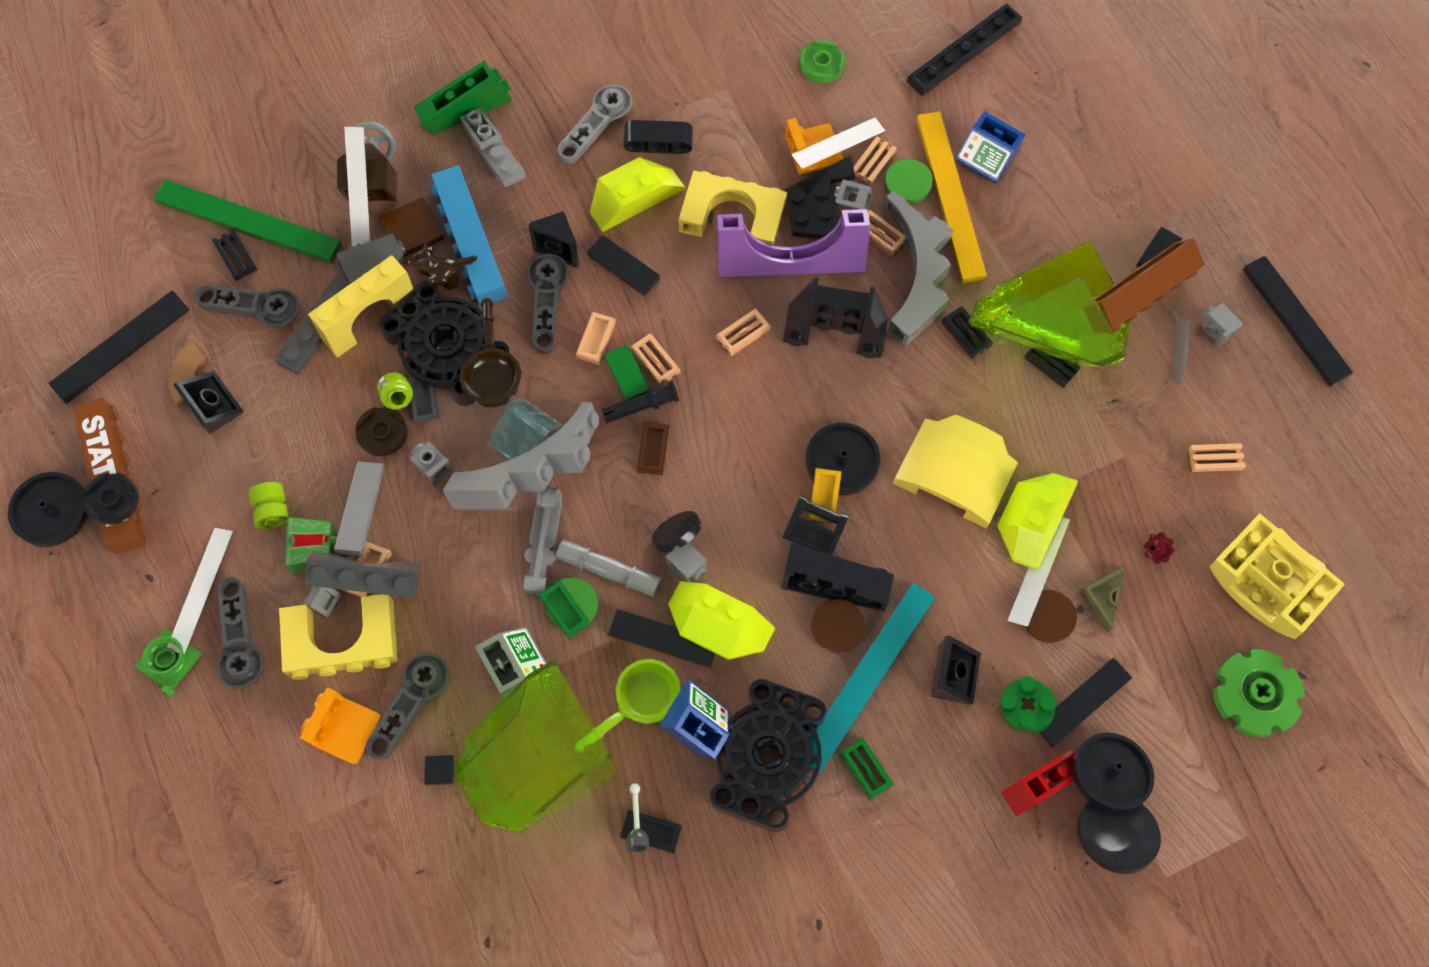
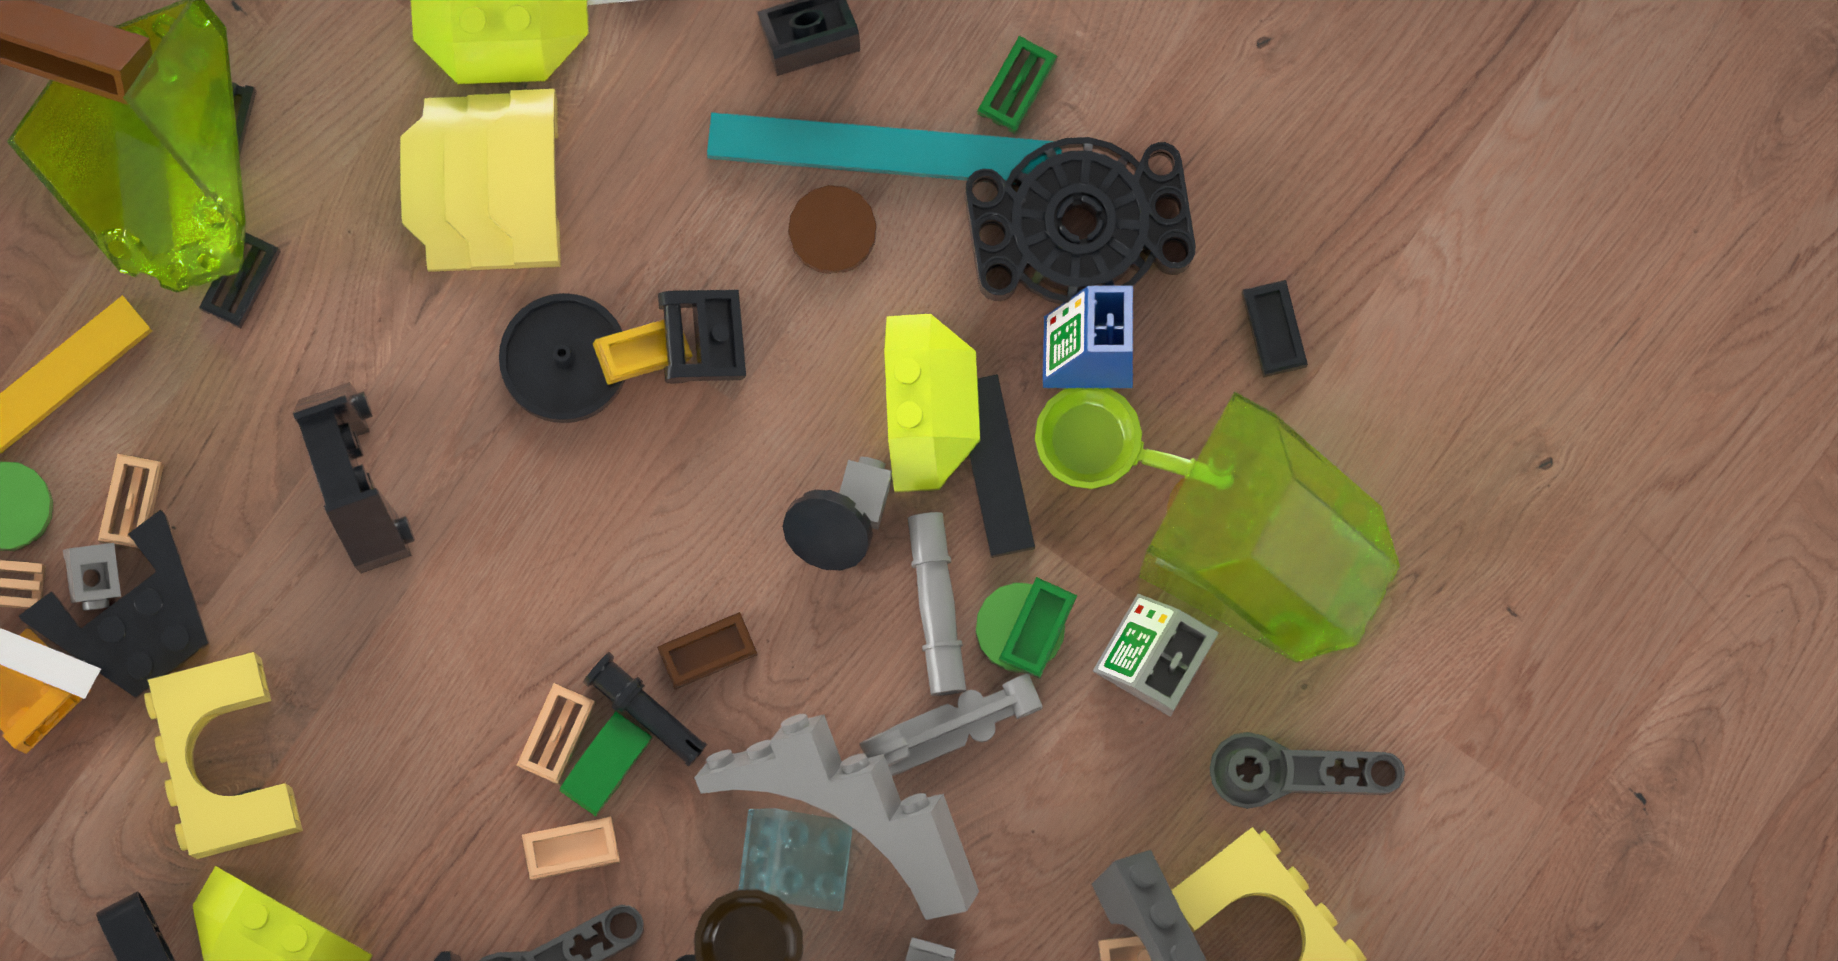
camera: 115 degrees left, 10 degrees up
light orange bracket [300,687,381,765] -> none
black tile [424,755,454,785] -> none
black tile [587,235,660,296] -> none
hinge [626,783,650,852] -> none
light nougat tile [716,308,771,356] -> none
medium lavender arch [717,209,870,277] -> none
black wedge [781,543,894,612] -> none
light grey arch [884,191,953,347] -> none

